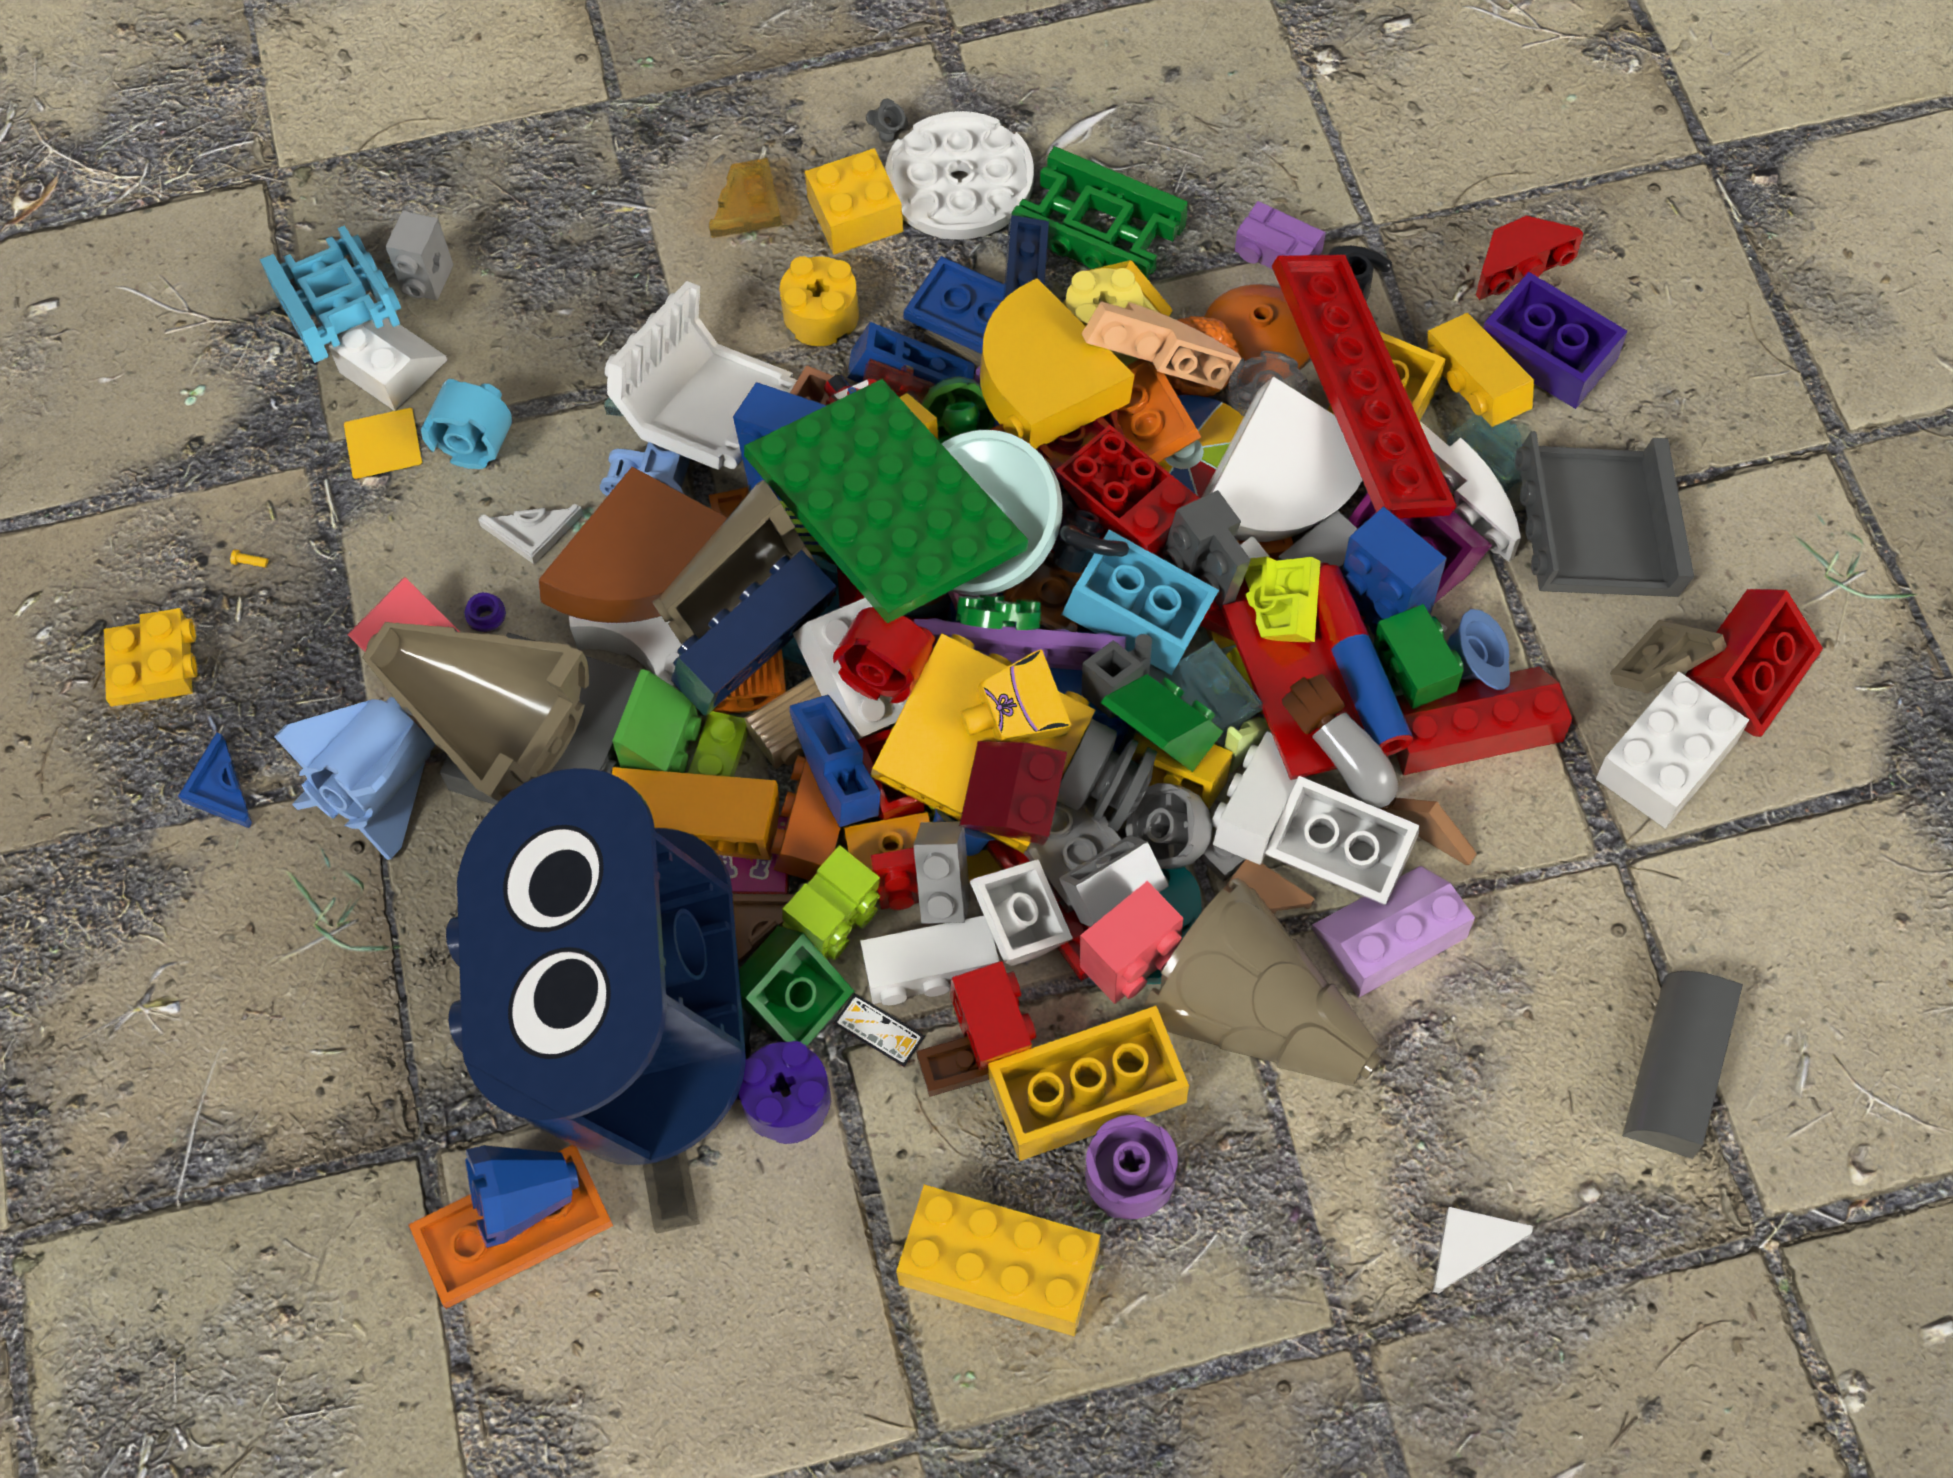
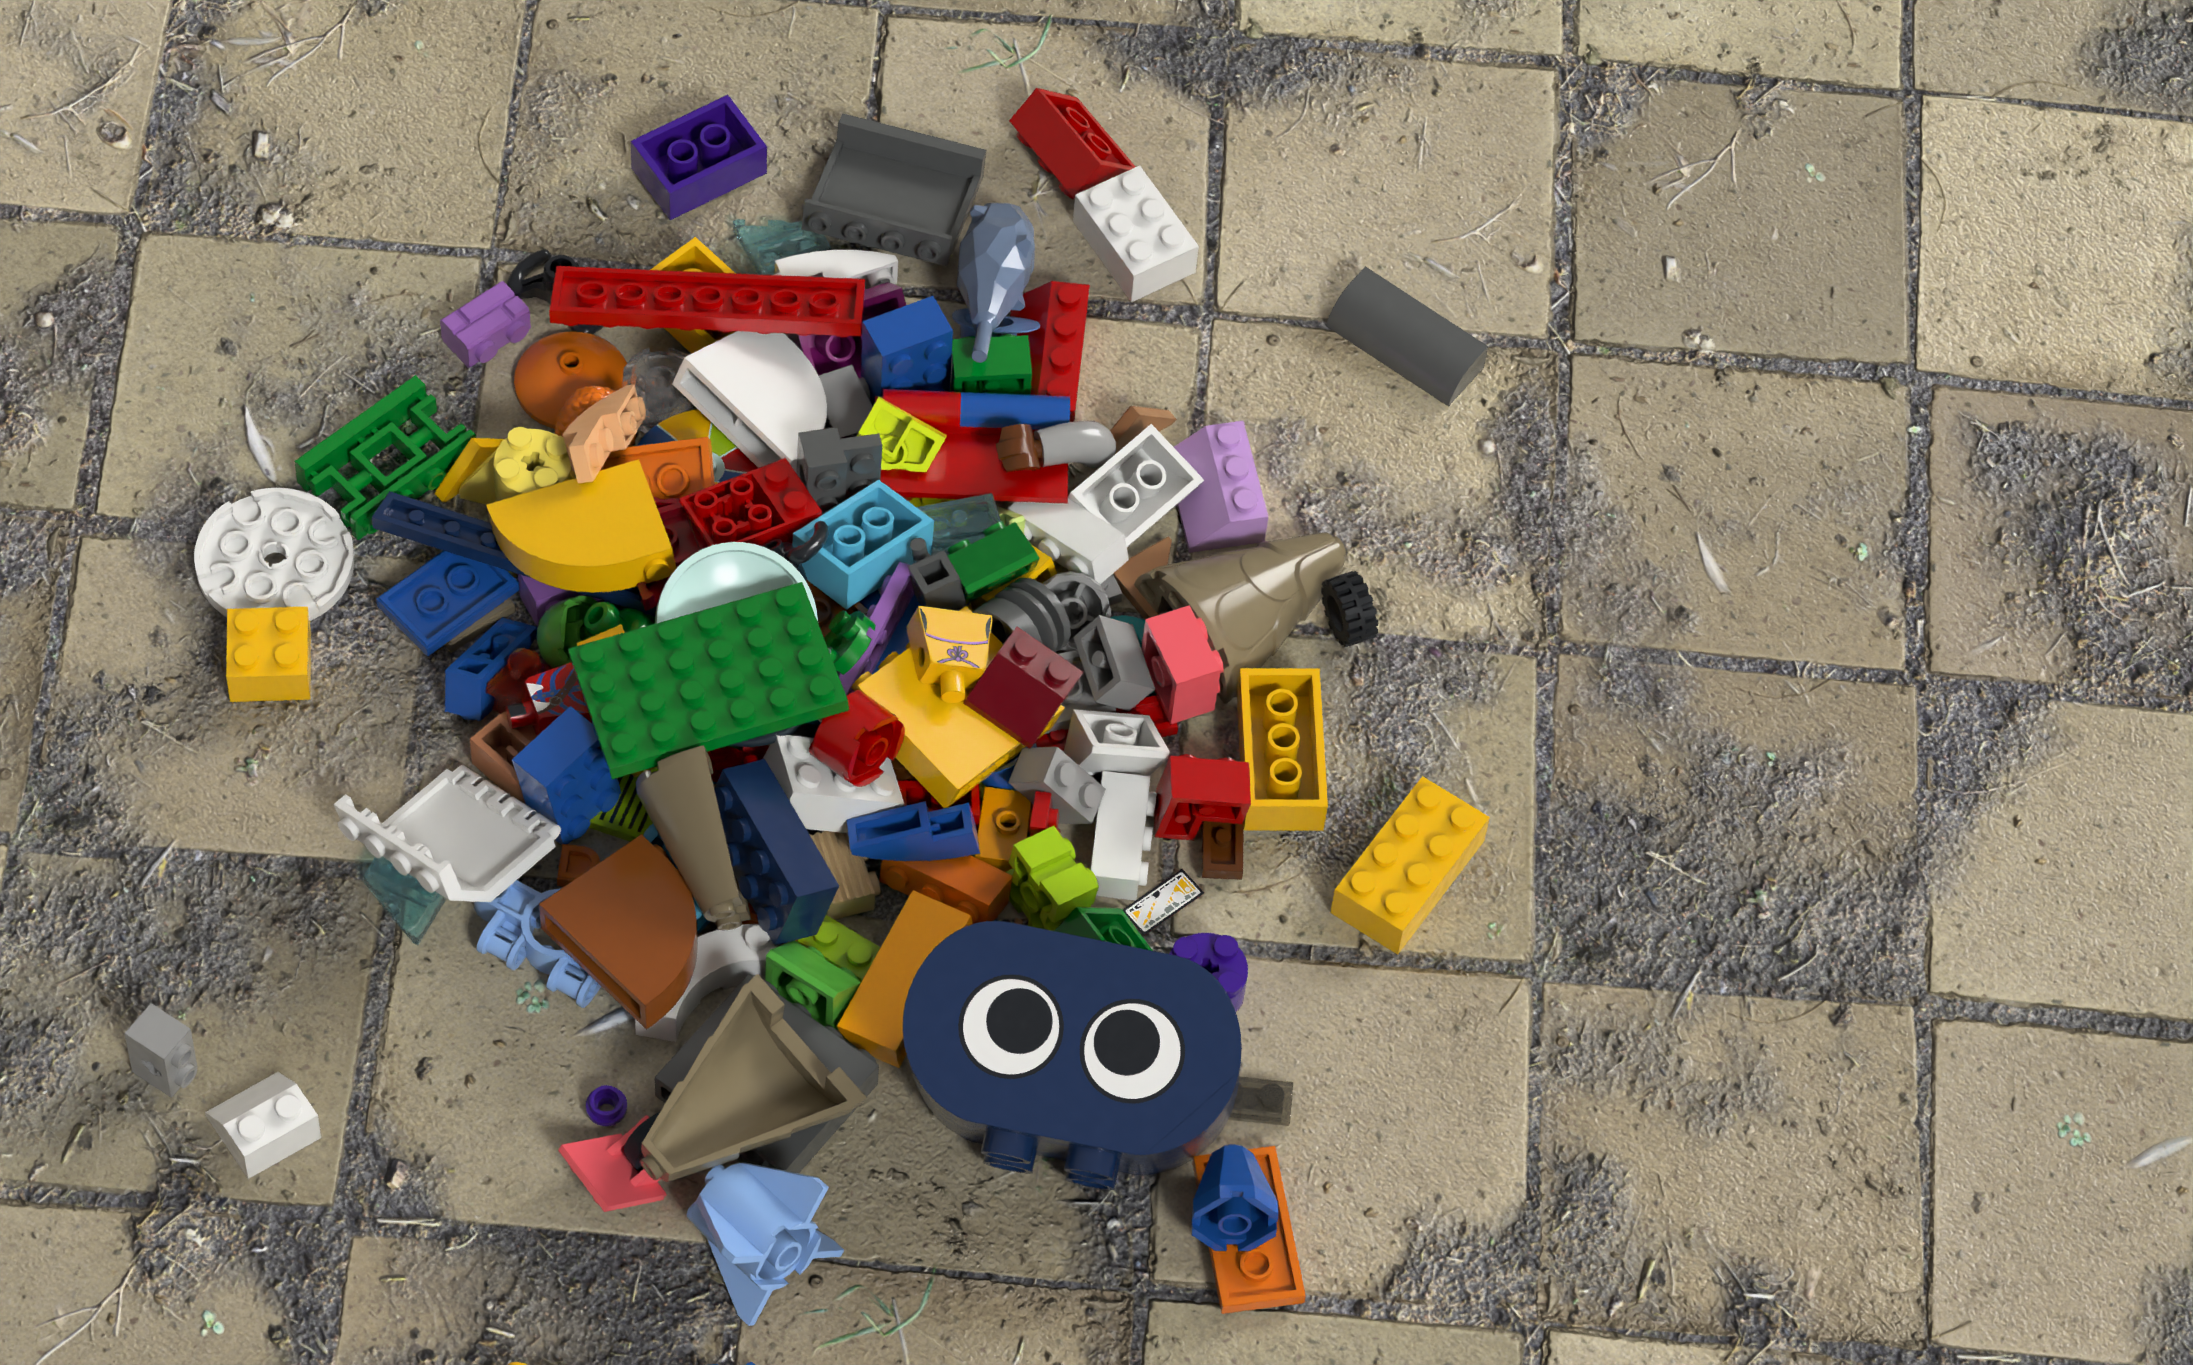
camera: 80 degrees left, 5 degrees down
yellow piece [230,549,269,568] -> none
medium azure fence [260,225,401,363] -> none
yellow sticker [344,408,422,479] -> none
medium azure brick [421,379,512,469] -> none
white tile [478,504,583,565] -> none
clear yellow wing [709,158,782,238] -> none
yellow brick [779,256,859,346] -> none
dark grey plate [866,98,908,142] -> none
medium lavender brick [1085,1115,1178,1219] -> none
yellow brick [1426,312,1534,427] -> none
white tile [1433,1207,1533,1293] -> none
red slope [1476,215,1584,300] -> none
dark tan wing [1610,620,1727,693] -> none
none -> sand blue piece [957,203,1035,363]
none -> black tyre [1321,571,1378,647]

